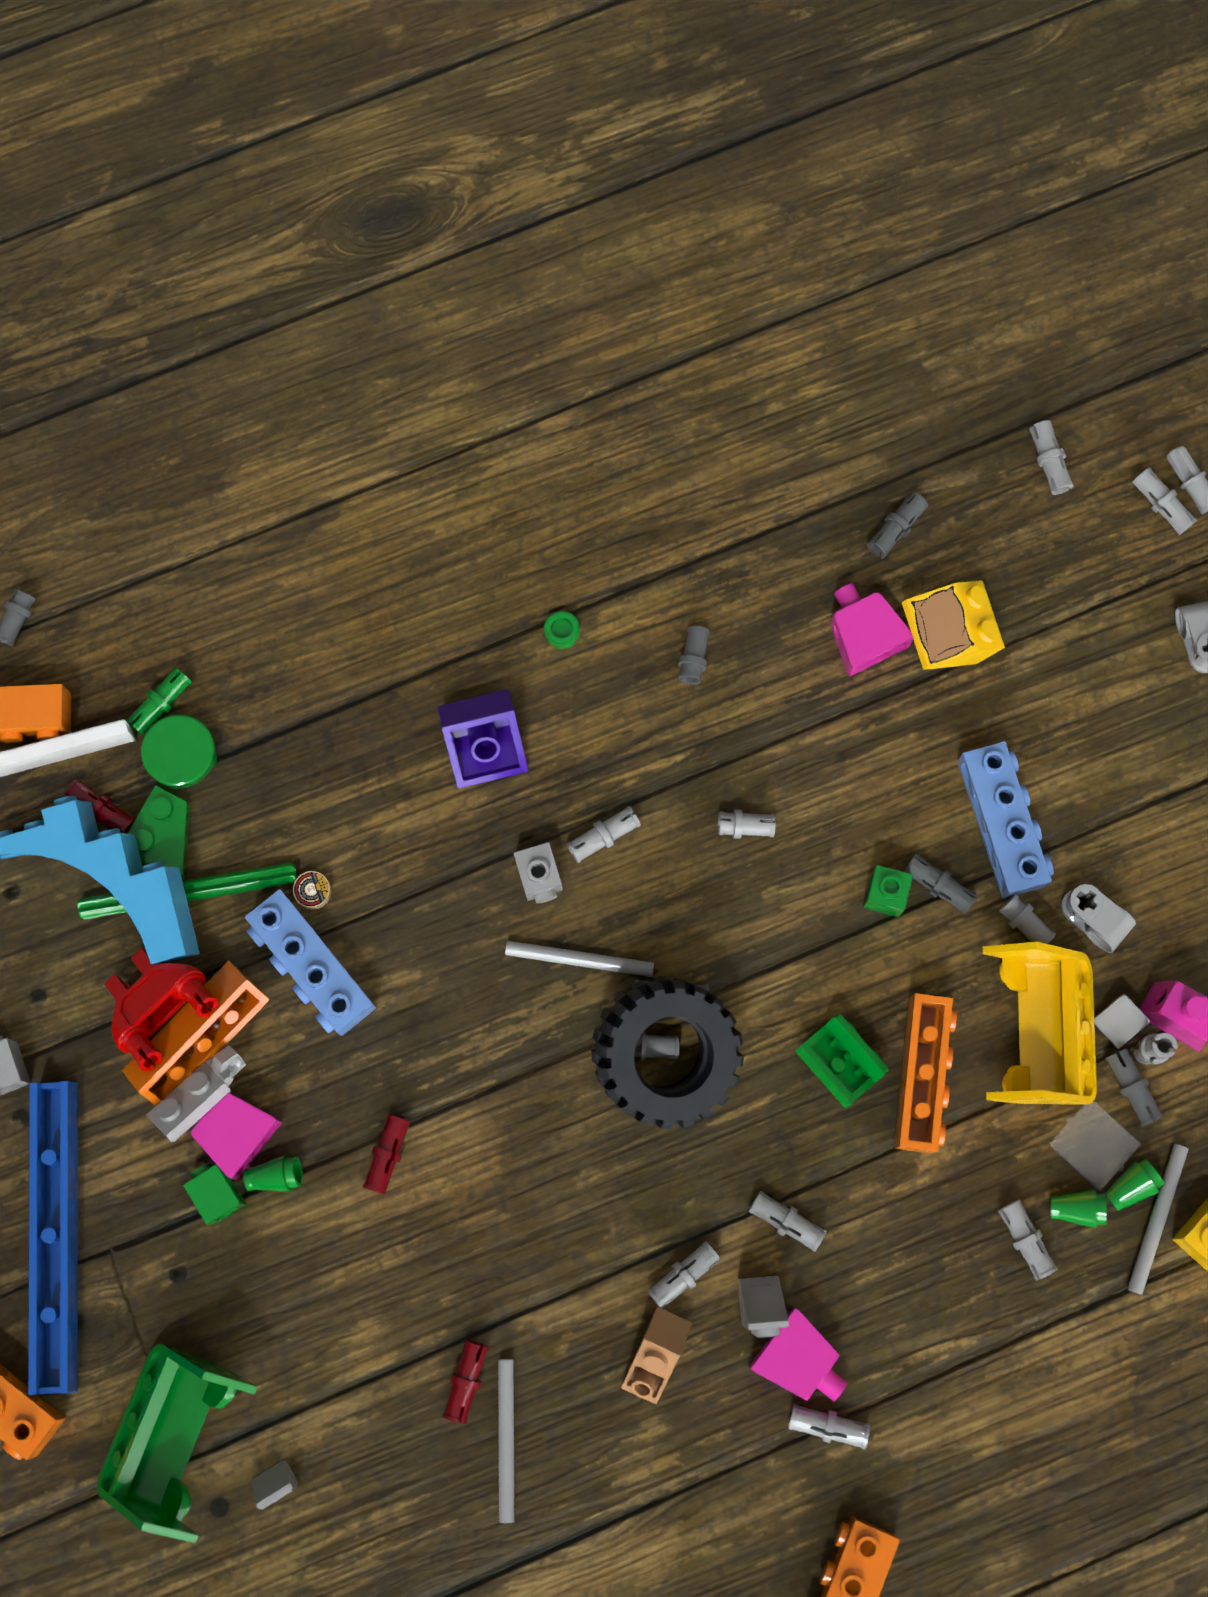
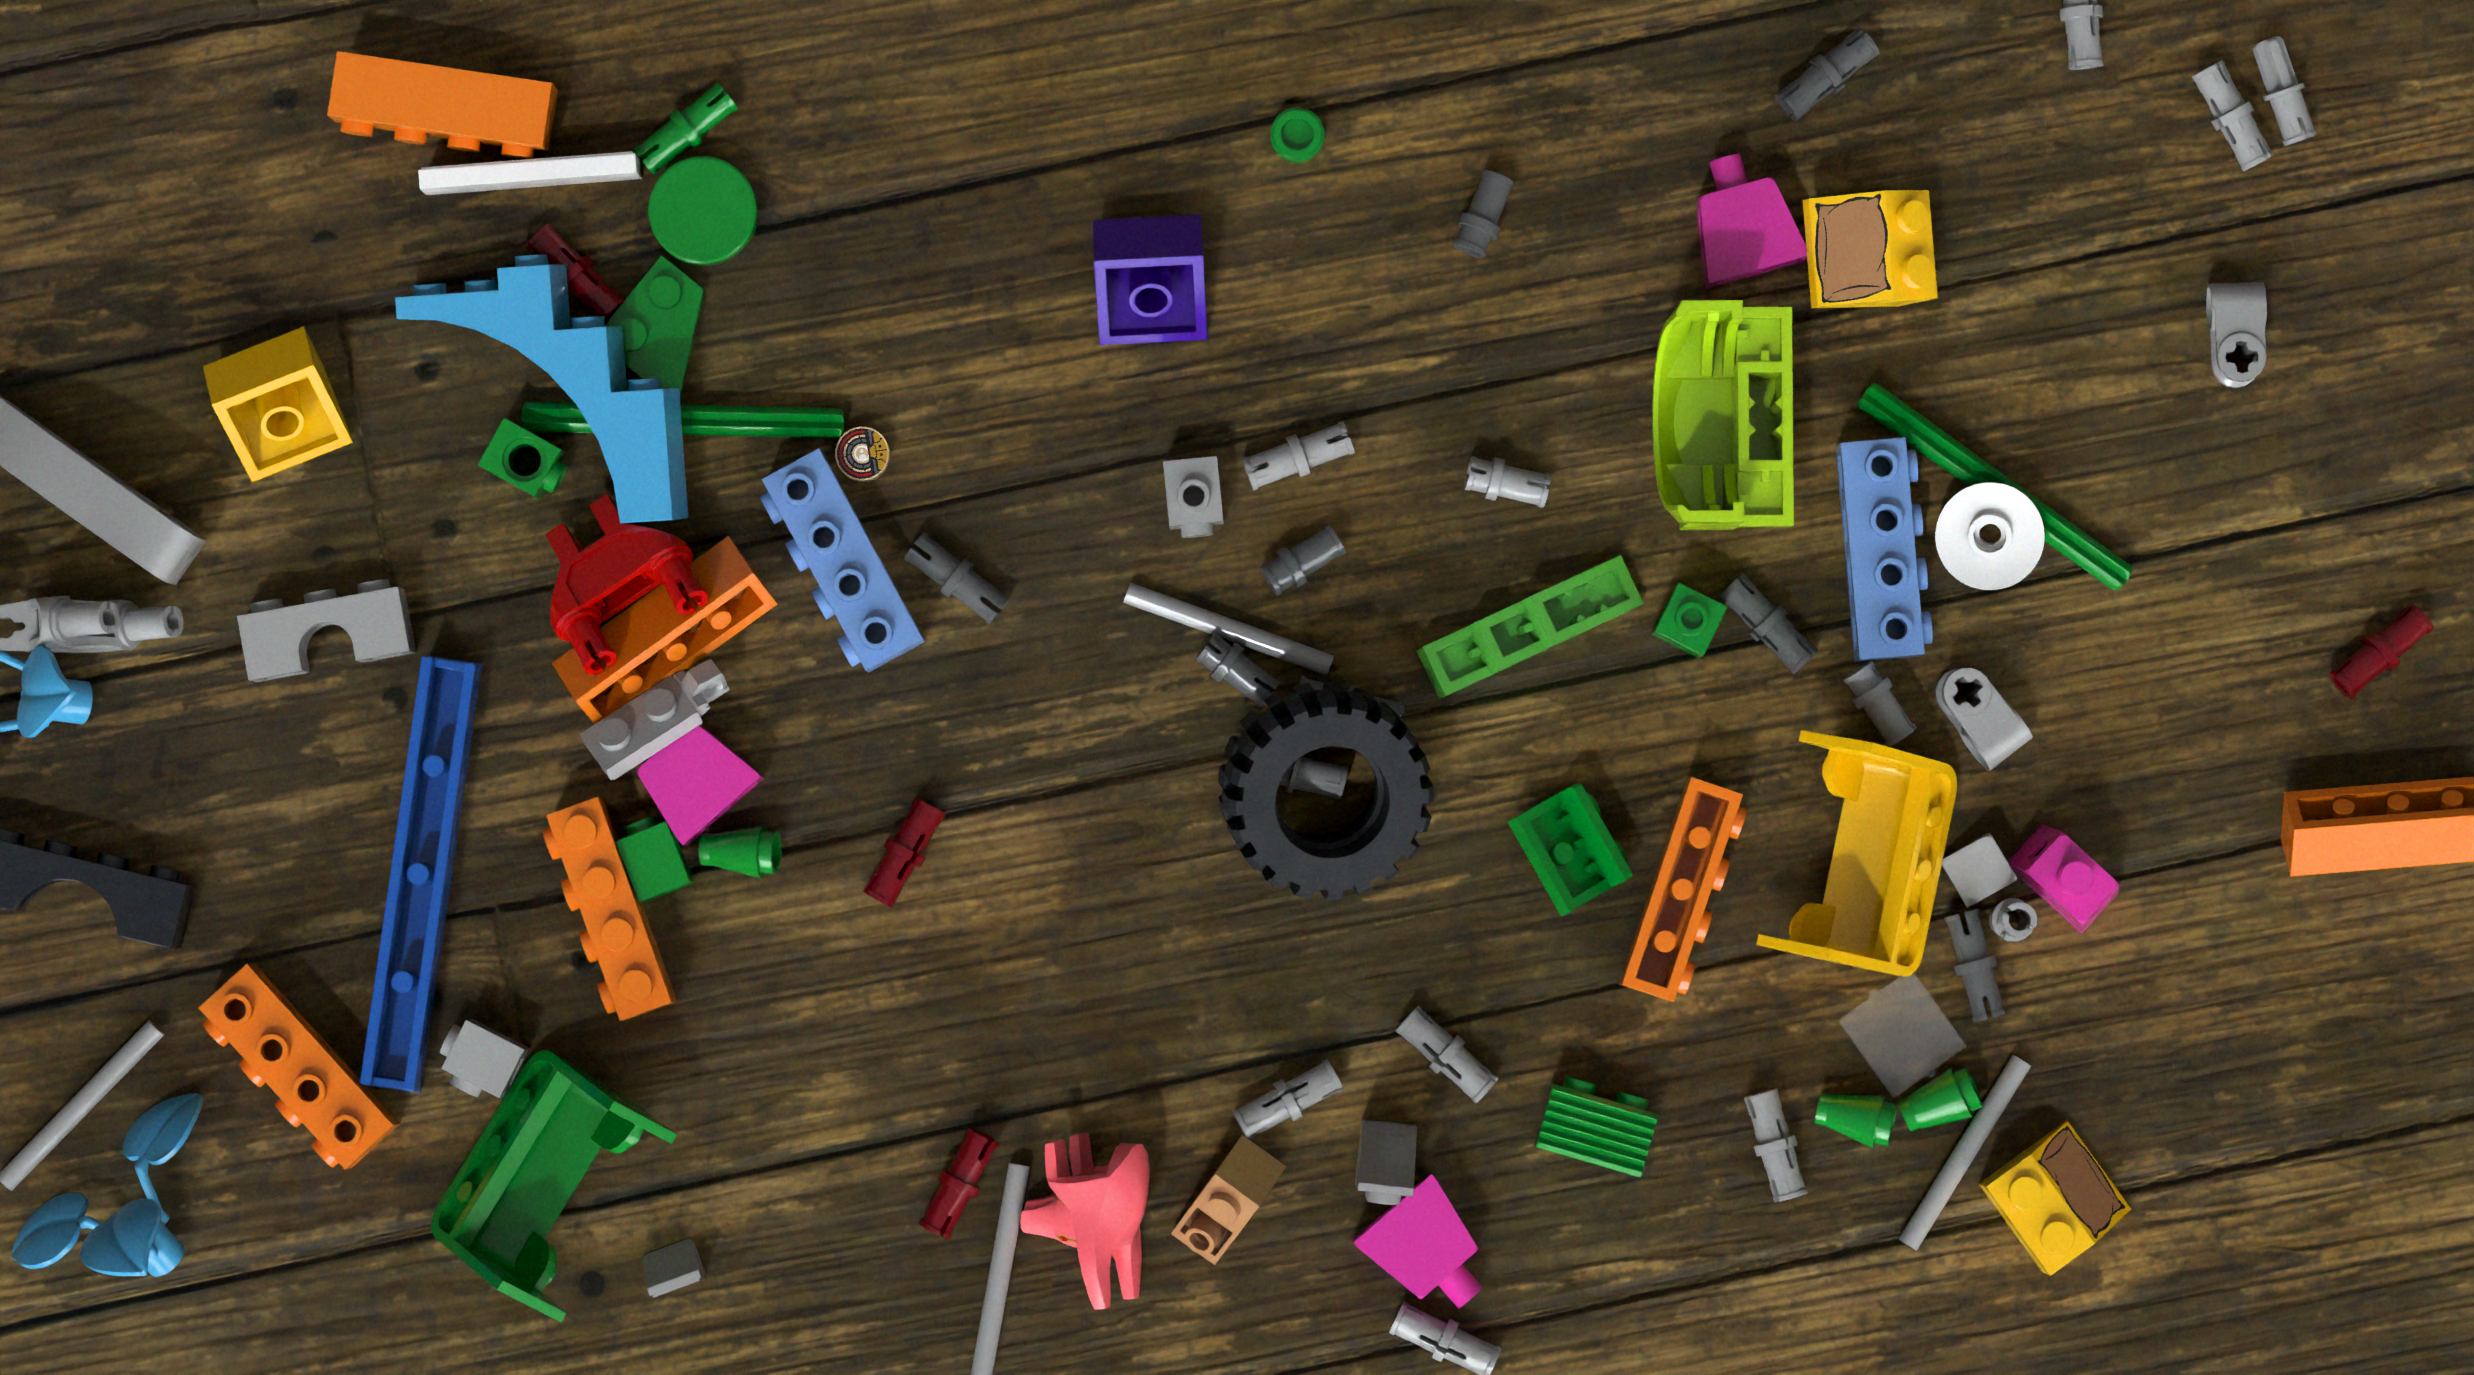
camera: 10 degrees right, 10 degrees up
none -> light grey brick [440,1019,531,1098]
none -> green brick [478,418,568,500]
none -> orange brick [542,797,677,1021]
none -> dark grey pin [904,532,1011,625]
none -> coral piece [1020,1132,1150,1310]
none -> dark grey pin [1195,632,1281,708]
none -> dark grey pin [1259,524,1346,596]
none -> bright green slope [1416,555,1644,699]
none -> green brick [1533,1076,1659,1178]
none -> lime piece [1652,300,1794,530]
none -> green axle [1858,383,2133,591]
none -> white dish [1935,482,2045,590]

